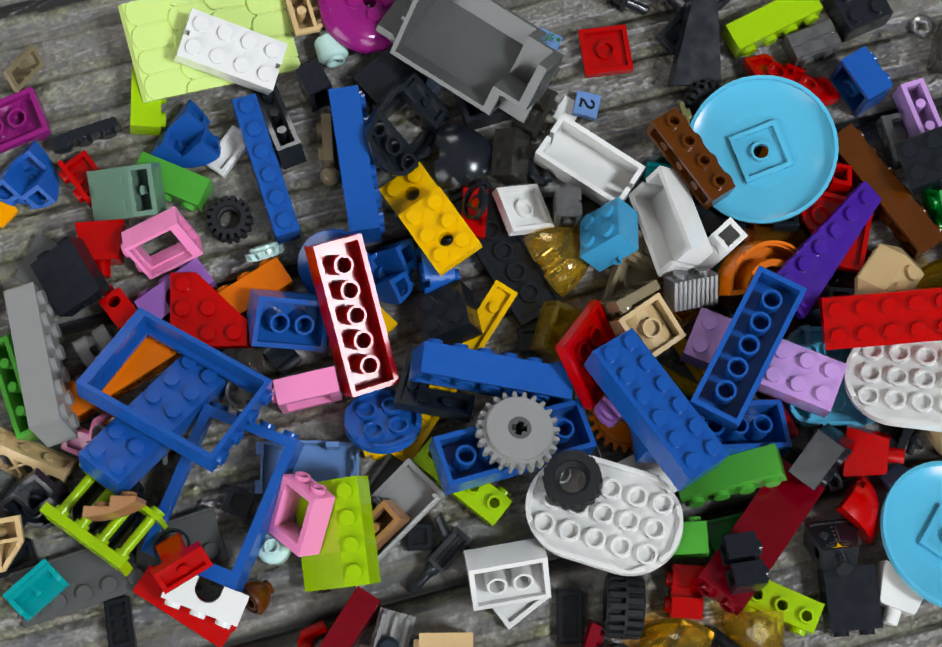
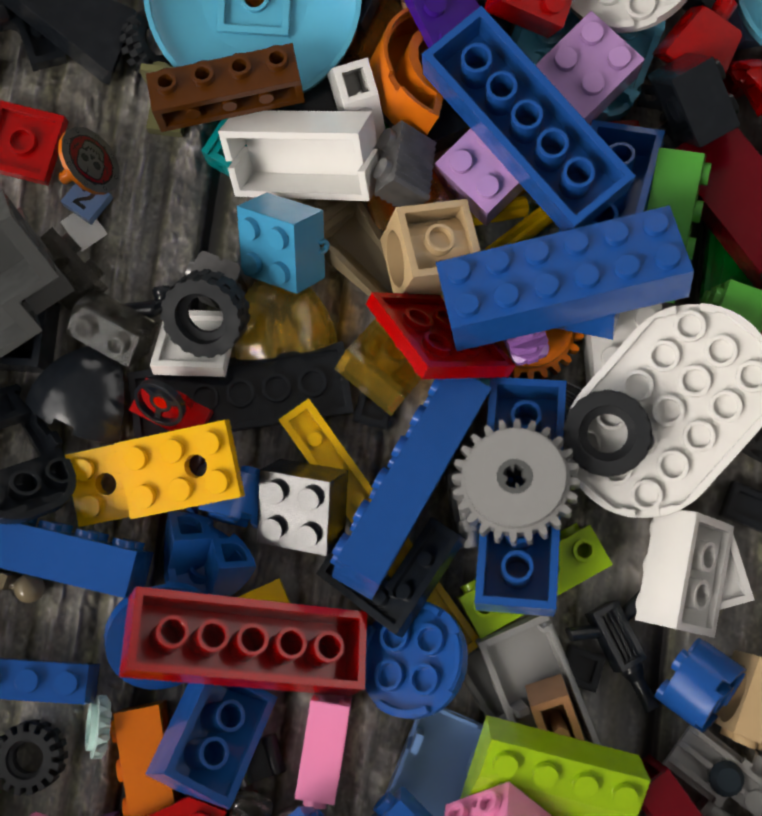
camera: 60 degrees left, 5 degrees up
white piece [533,114,646,206] -> none
dark tan plate [600,279,661,316] -> none
none -> shield [58,126,120,195]
none -> black tyre [160,269,251,358]
none -> blue brick [654,638,746,733]

